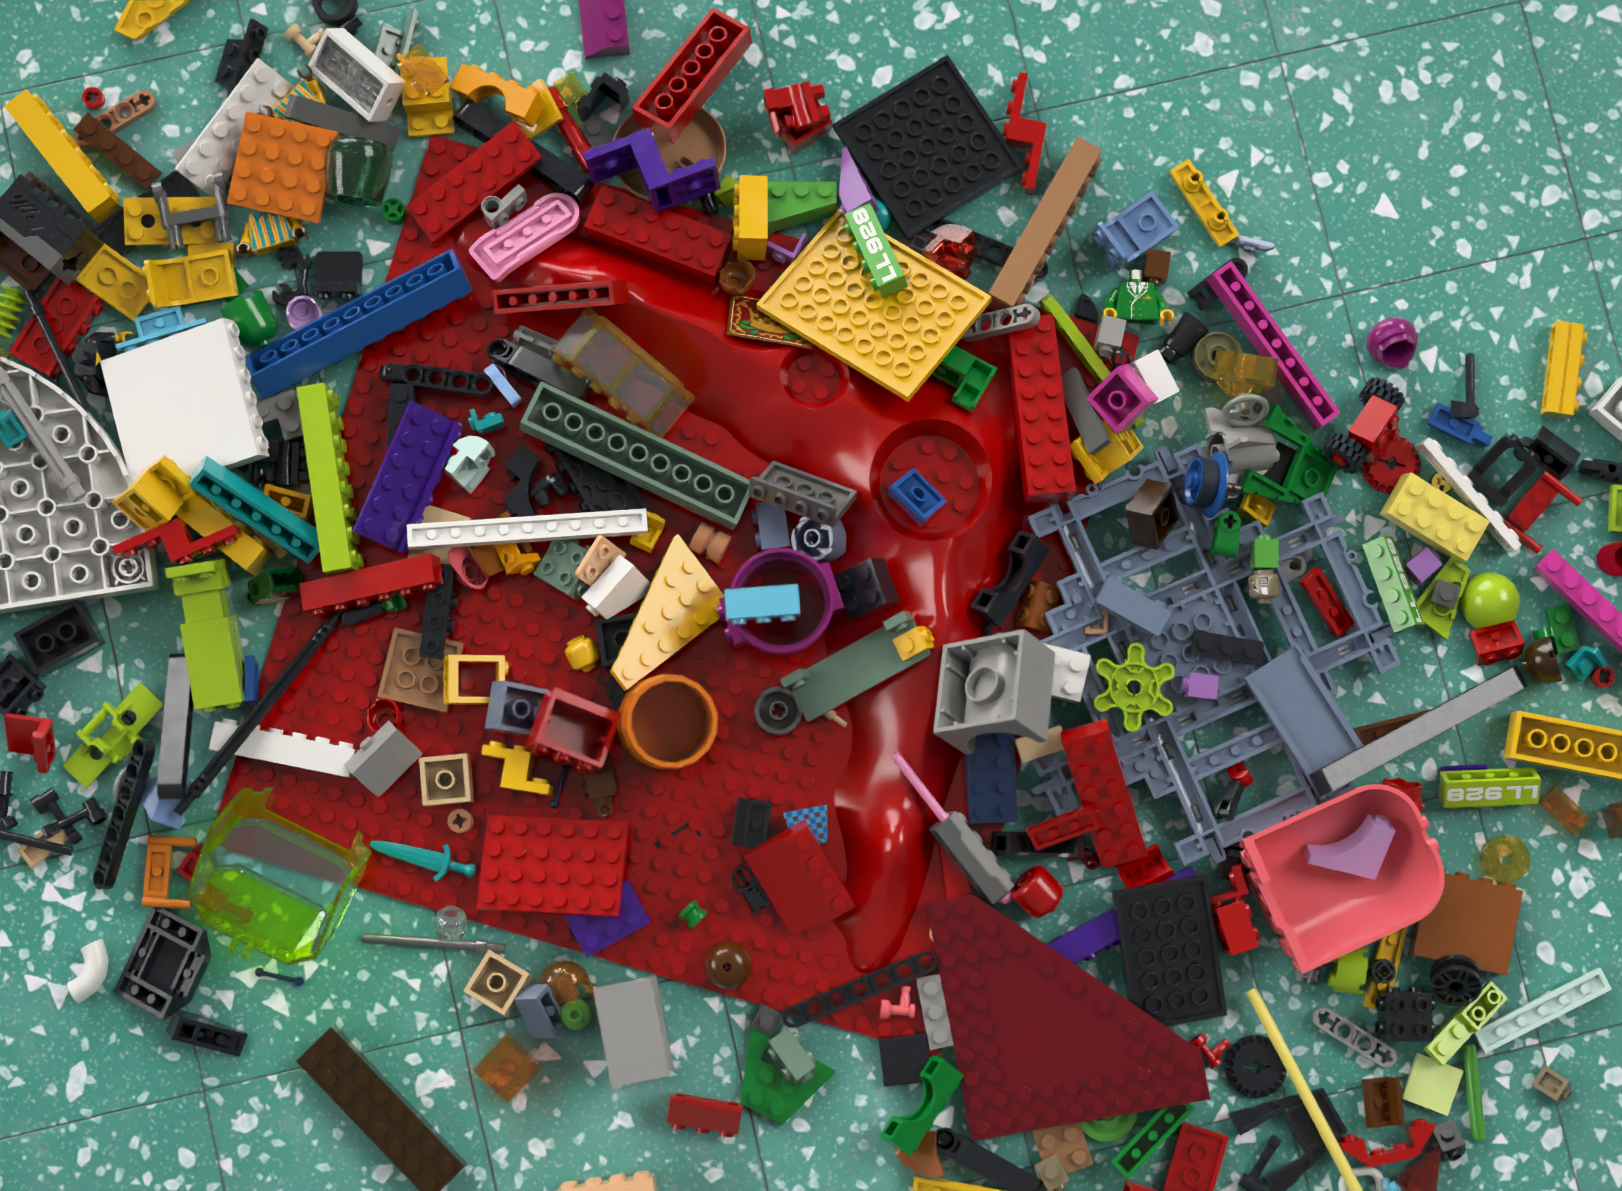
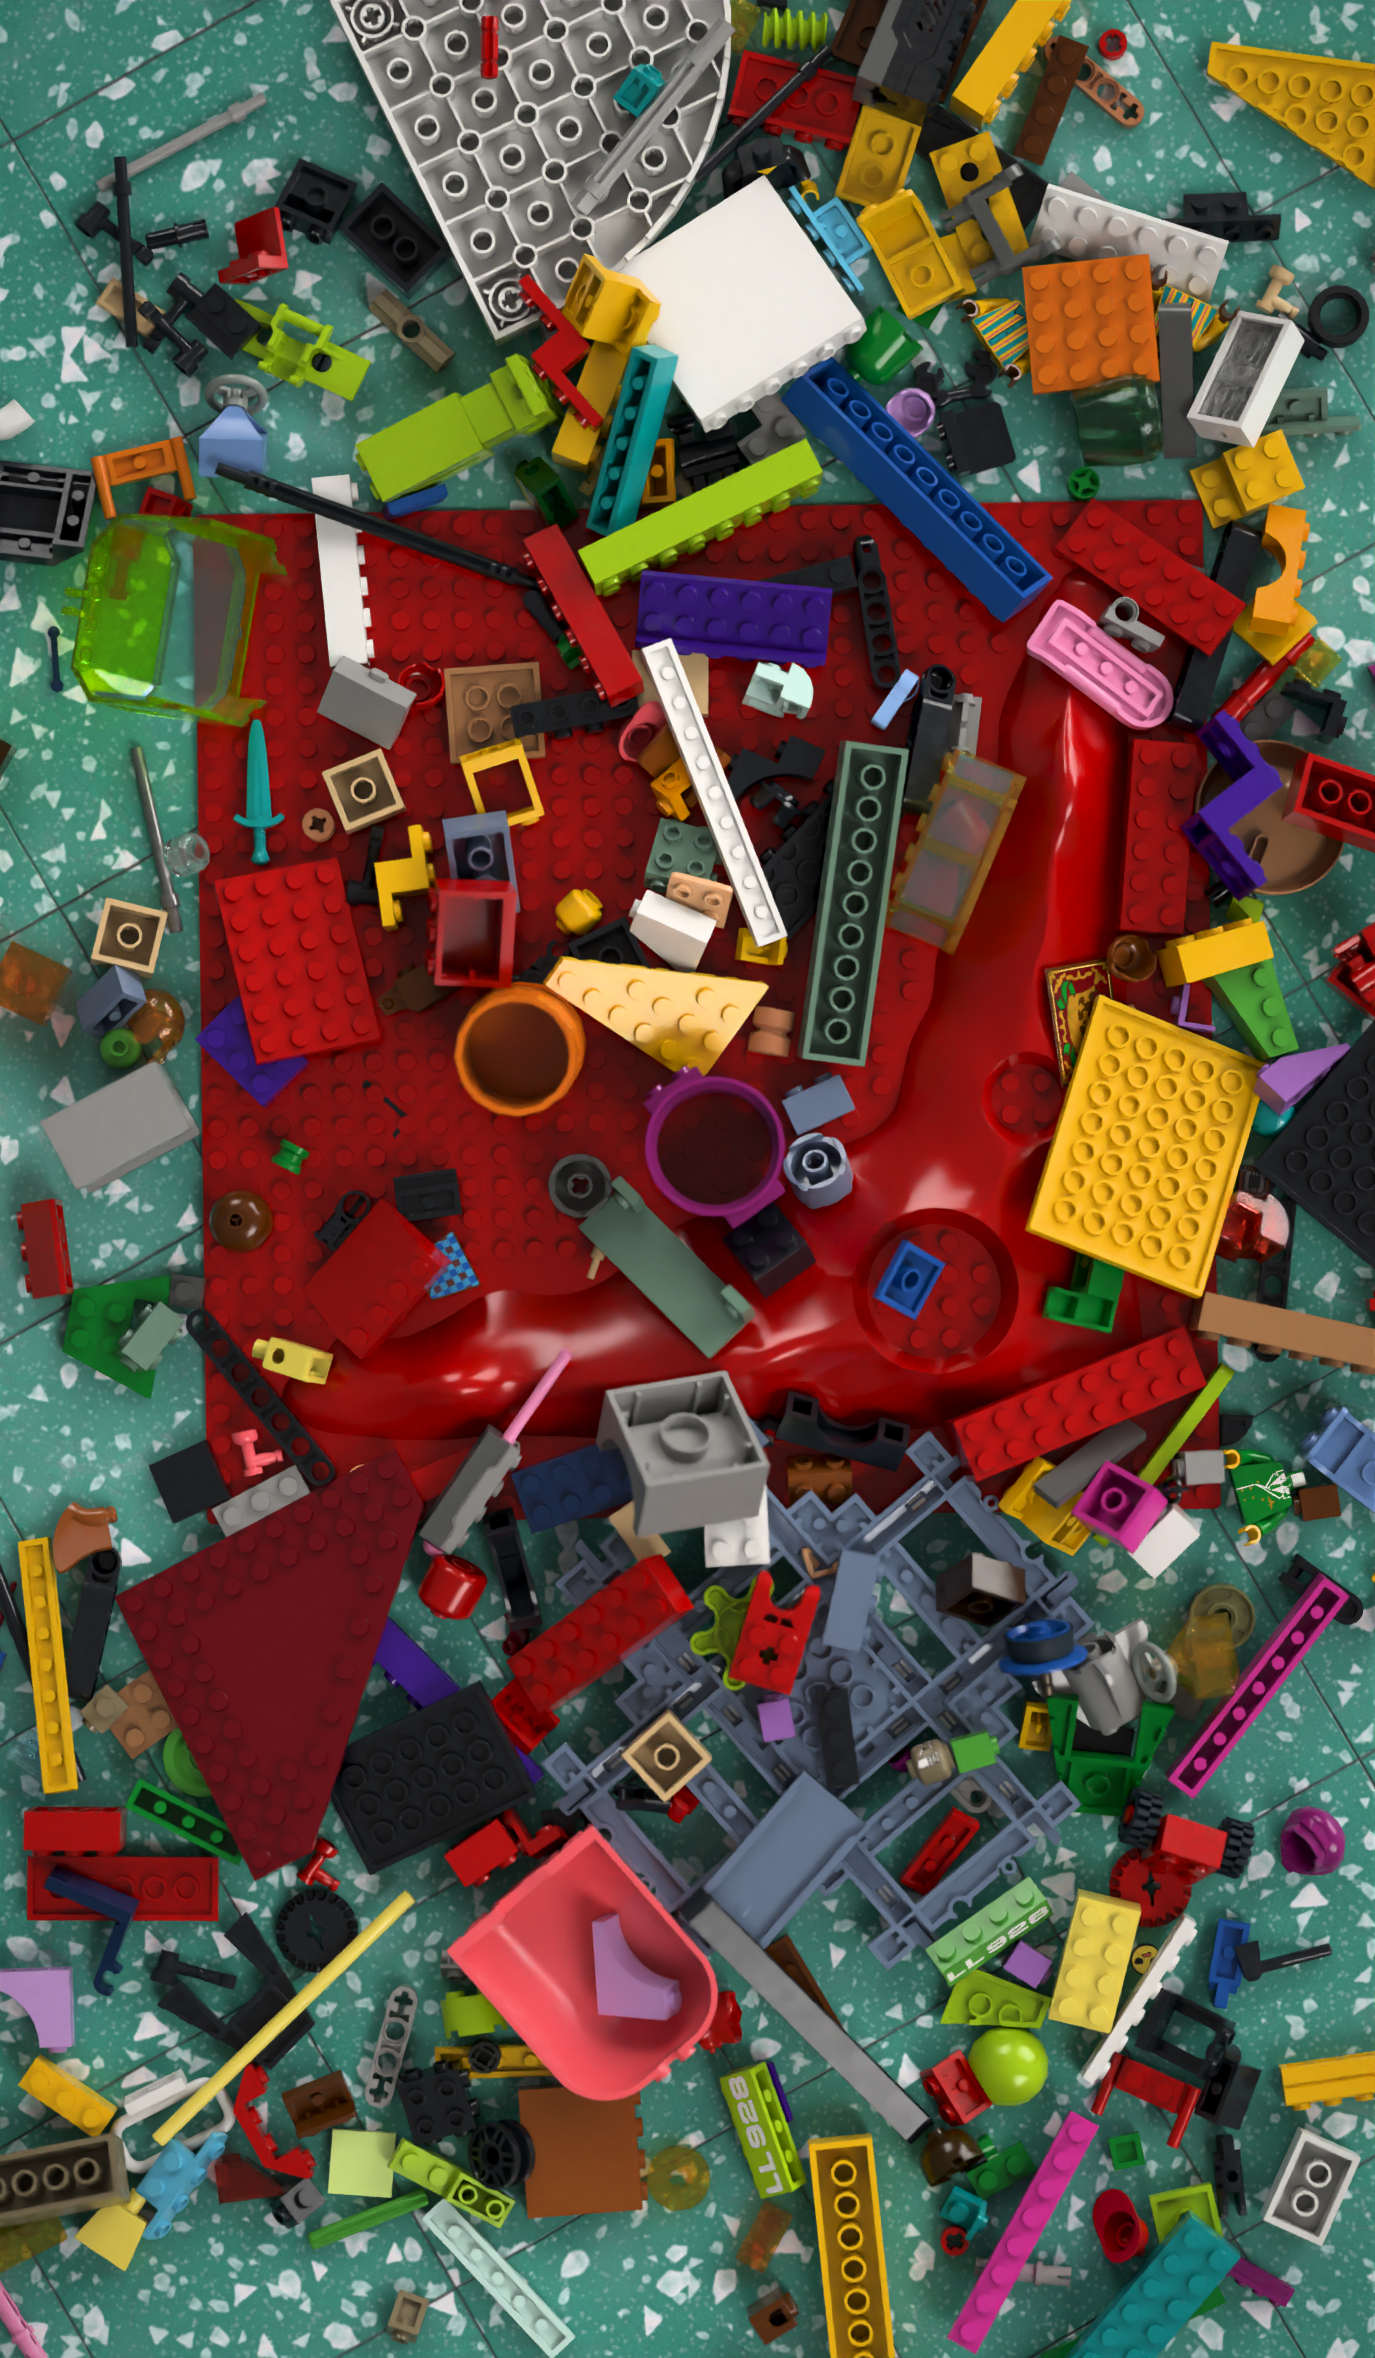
camera: 75 degrees right, 5 degrees up
black beam [93,739,155,890] -> none
beam [157,653,194,800] -> none
clear yellow bracket [396,43,449,98] -> none
teal bracket [468,409,506,436] -> none
red brick [492,279,629,314] -> none
dark blue hinge [550,763,571,809] -> none
medium azure brick [724,584,800,625] -> none
dark grey bracket [749,461,857,527] -> none
brick [844,203,908,298] -> none
green arch [879,1055,964,1157] -> none
yellow bracket [893,626,934,661] -> none
light grey beam [961,304,1040,342] -> none
red tile [1026,804,1102,851] -> none
black plant [1158,311,1209,366] -> none
green piece [1211,511,1241,558] -> none
dark grey plate [1430,579,1461,610] -> none
none -> black plate [185,283,262,360]
none -> light yellow torso [252,1337,334,1384]
none -> black brick [346,824,385,907]
none -> dark tan piece [368,289,456,374]
none -> tan brick [621,1708,712,1803]
none -> red brick [728,1570,820,1695]
none -> magenta hinge [887,1745,911,1773]
none -> green plate [1107,2131,1145,2171]

